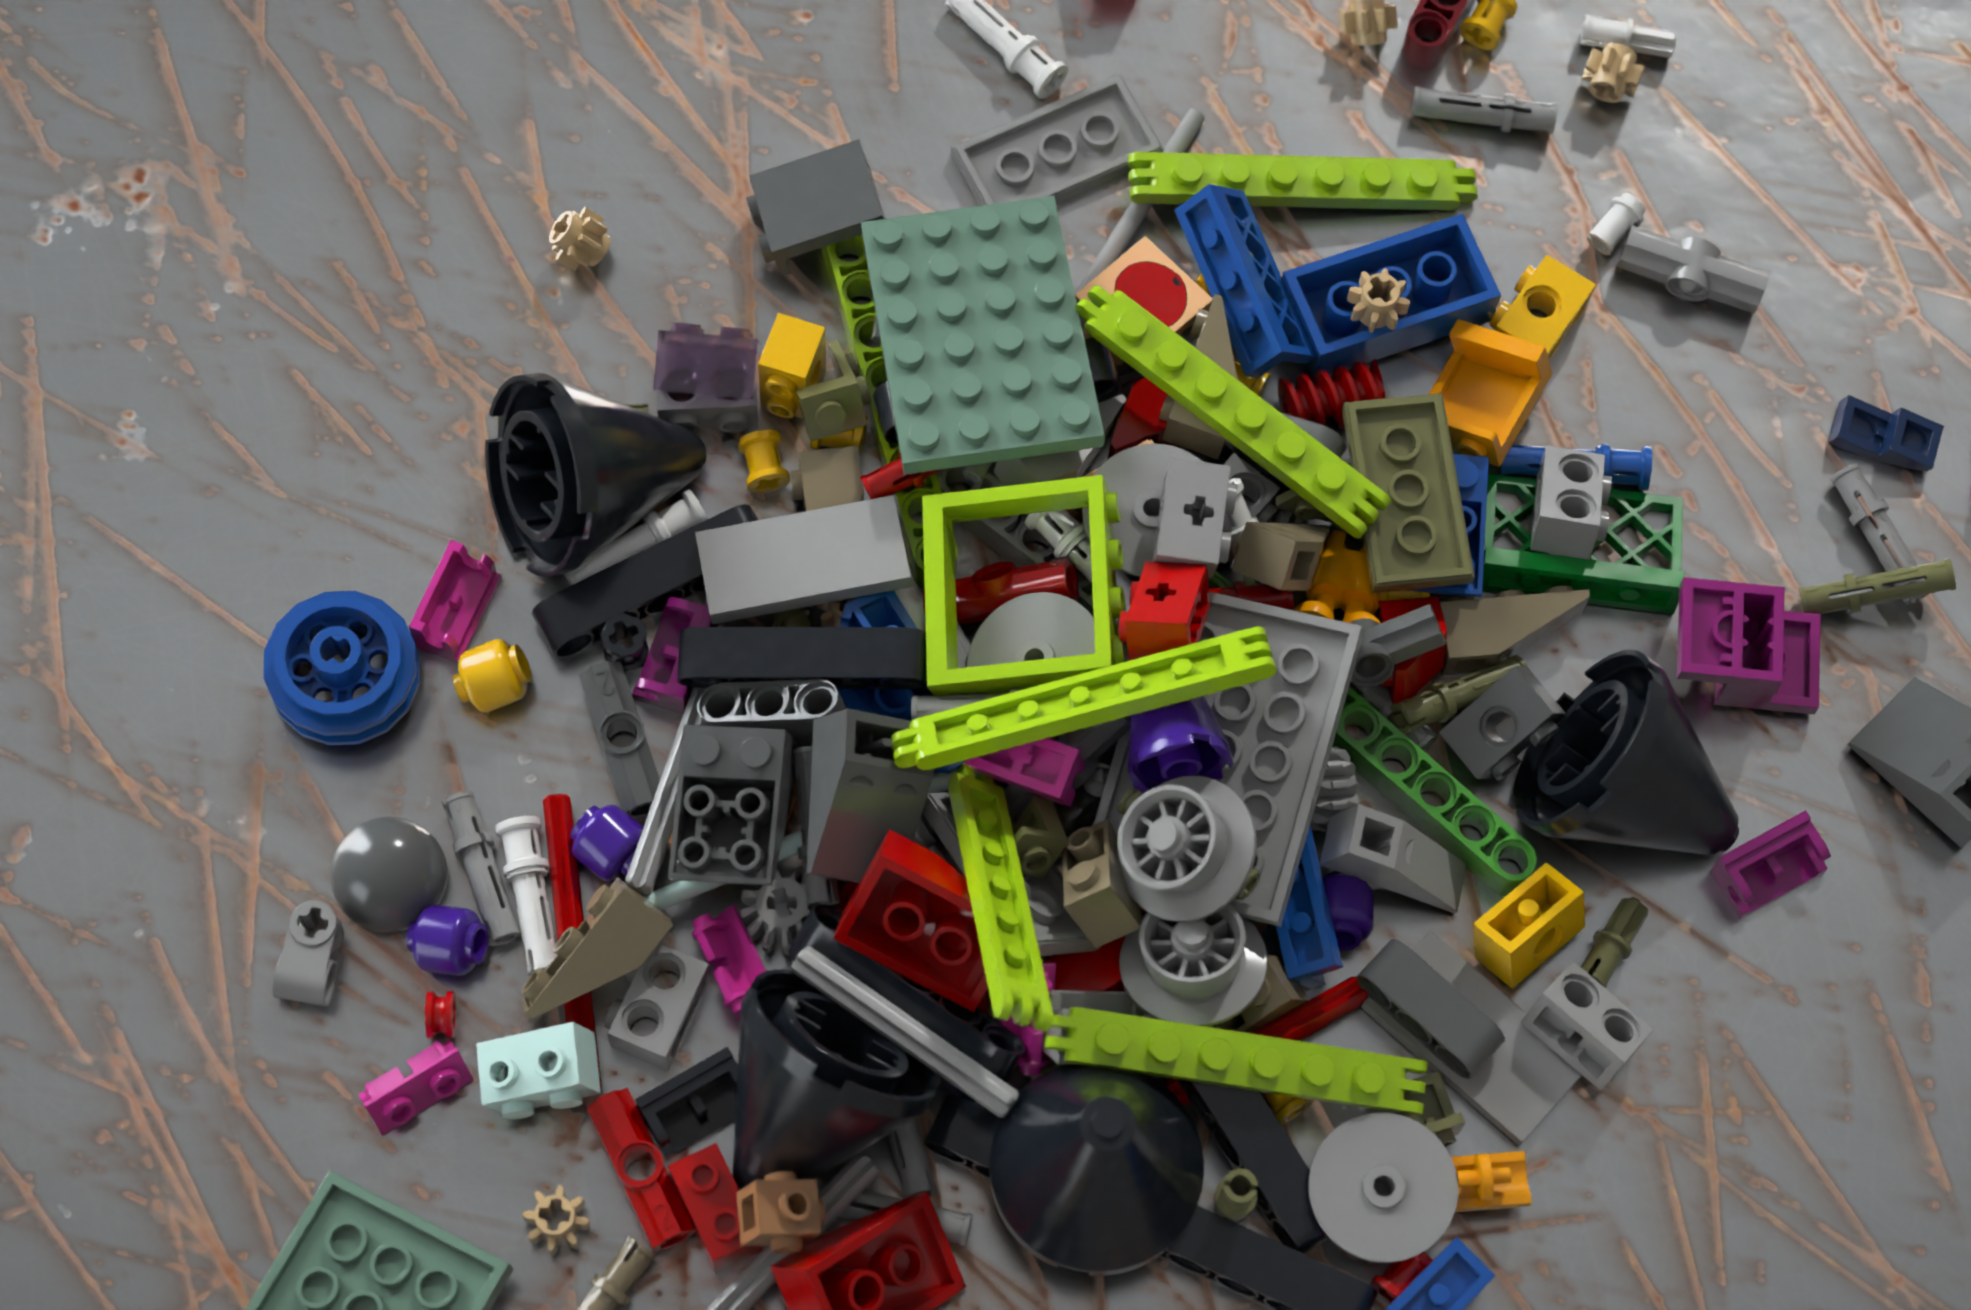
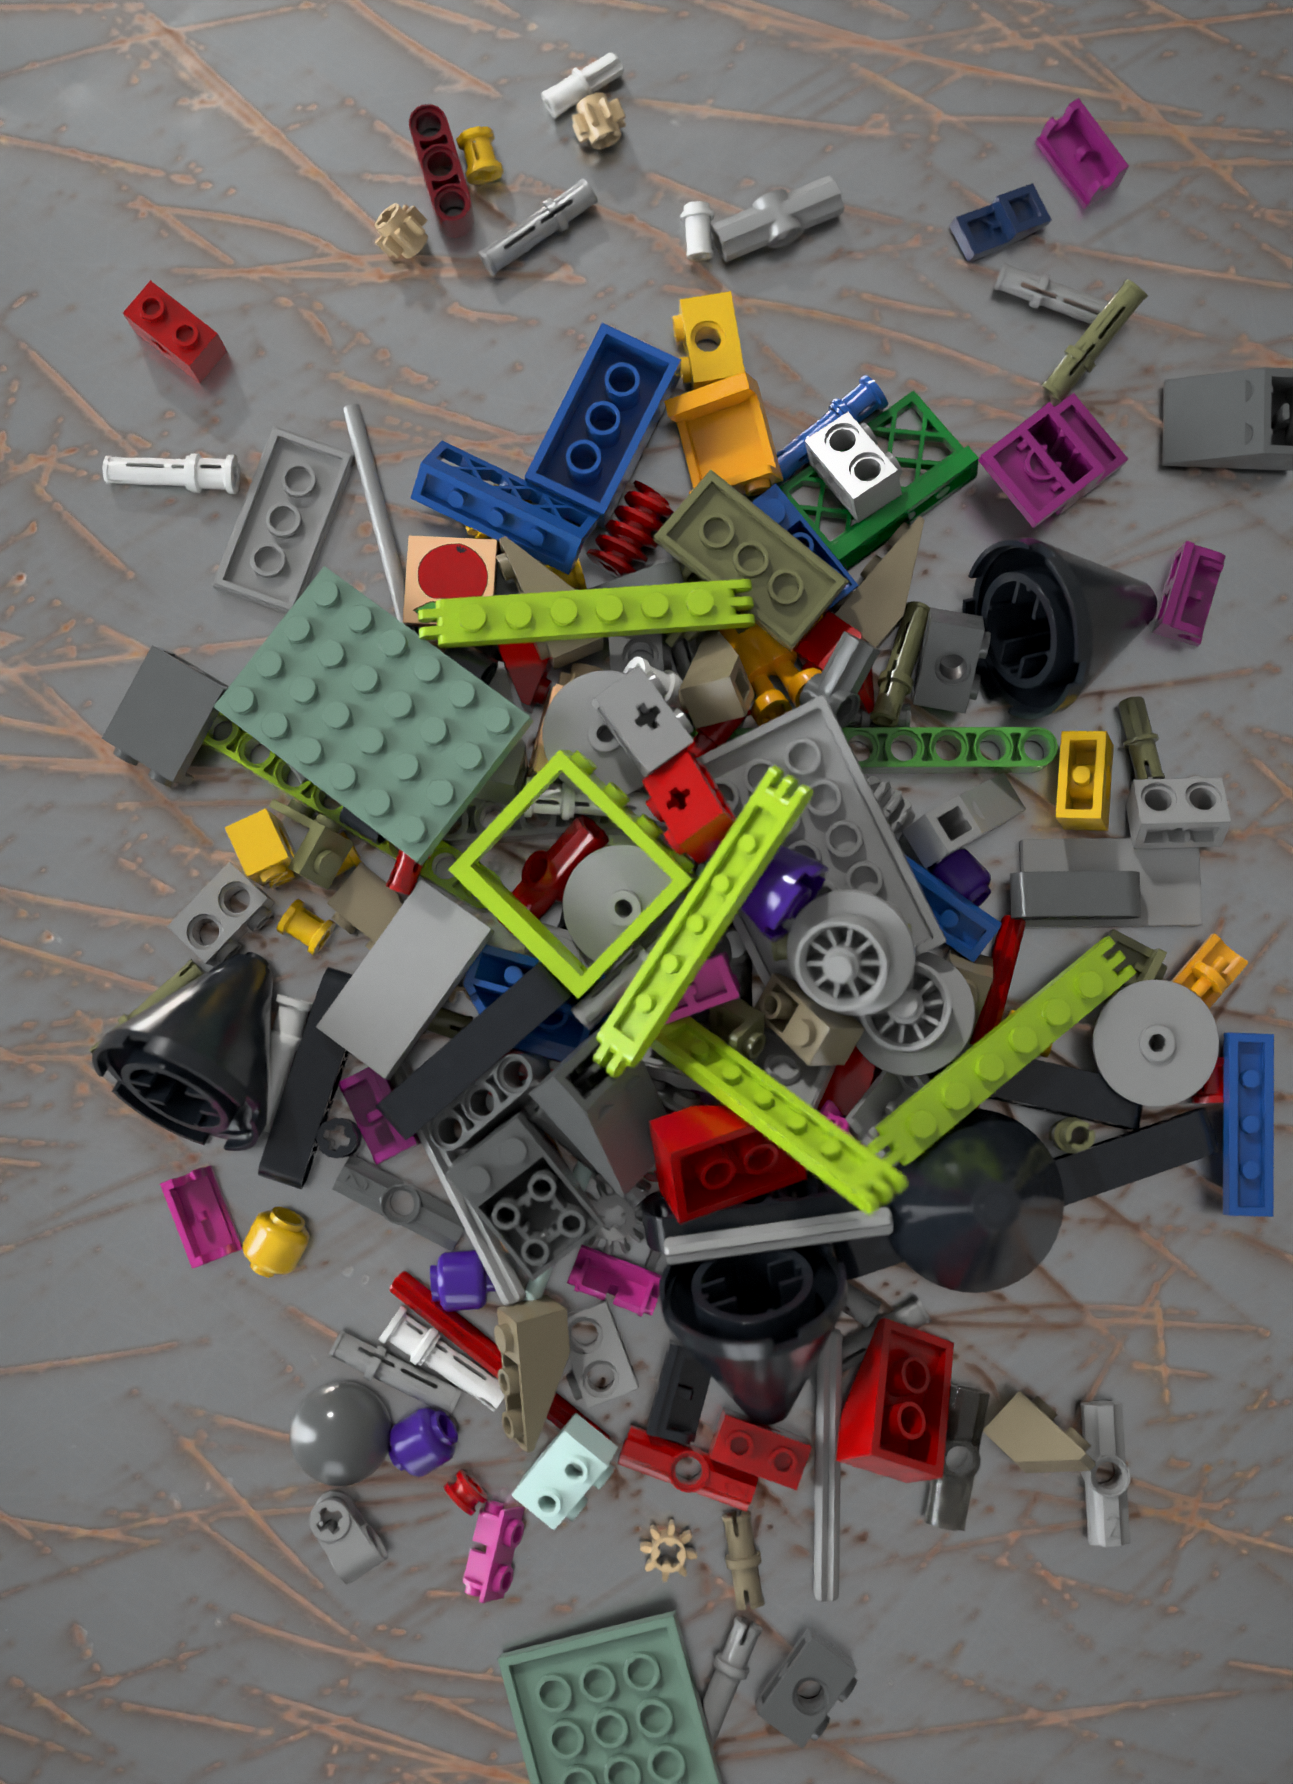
camera: 40 degrees left, 15 degrees up
blue wheel [264,591,420,746] -> none
tan gear [549,207,610,271] -> none
clear purple bracket [653,323,763,400] -> none
medium nougat brick [737,1172,825,1254] -> none
lime hinge [1127,152,1478,210] -> none
tan gear [1347,268,1410,333] -> none

